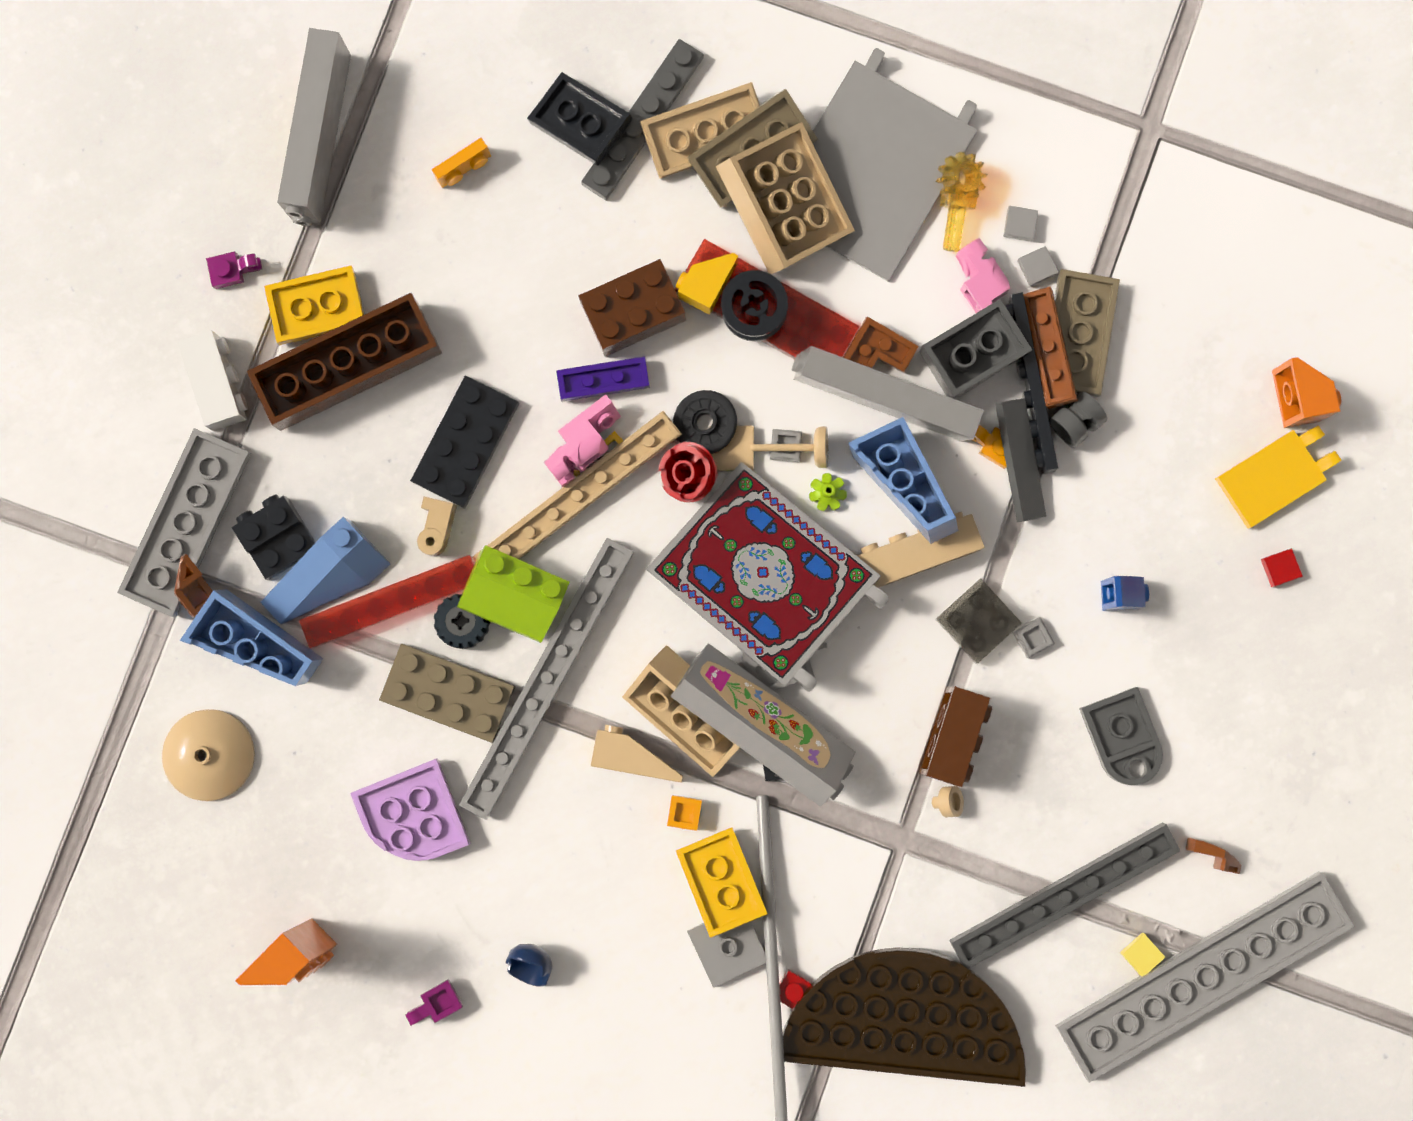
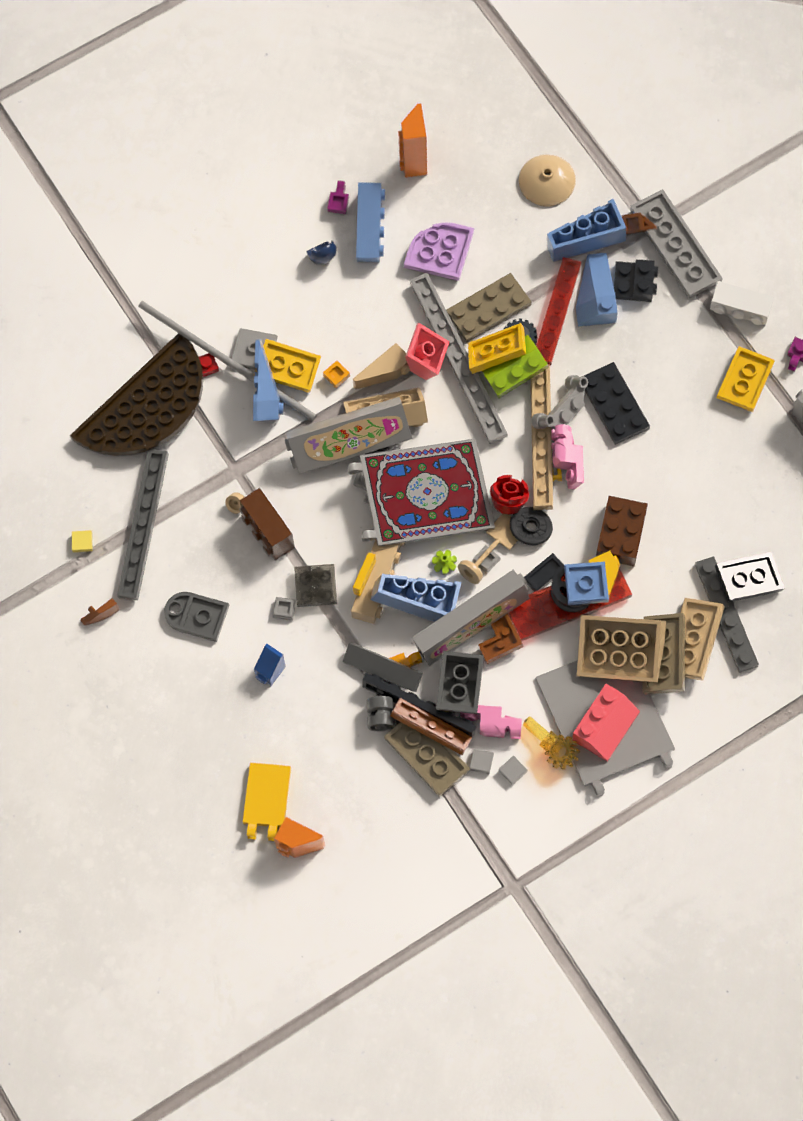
camera: 130 degrees right, 15 degrees down
reddish brown brick [246,292,442,431] -> none
tan leg [417,496,457,556] -> none
light orange plate [431,138,491,188] -> none
dark purple plate [556,356,650,402] -> none
light grey plate [1055,871,1355,1083] -> none
red tile [1261,548,1303,587] -> none
none -> medium blue wedge [253,339,284,421]
none -> yellow tile [353,552,376,597]
none -> medium blue wedge [356,182,385,262]
none -> coral slope [405,323,449,380]
none -> yellow plate [468,323,526,374]
none -> black tile [524,553,564,594]
none -> light grey plate [531,375,588,429]
none -> medium blue tile [564,562,609,605]
none -> coral slope [572,684,640,762]

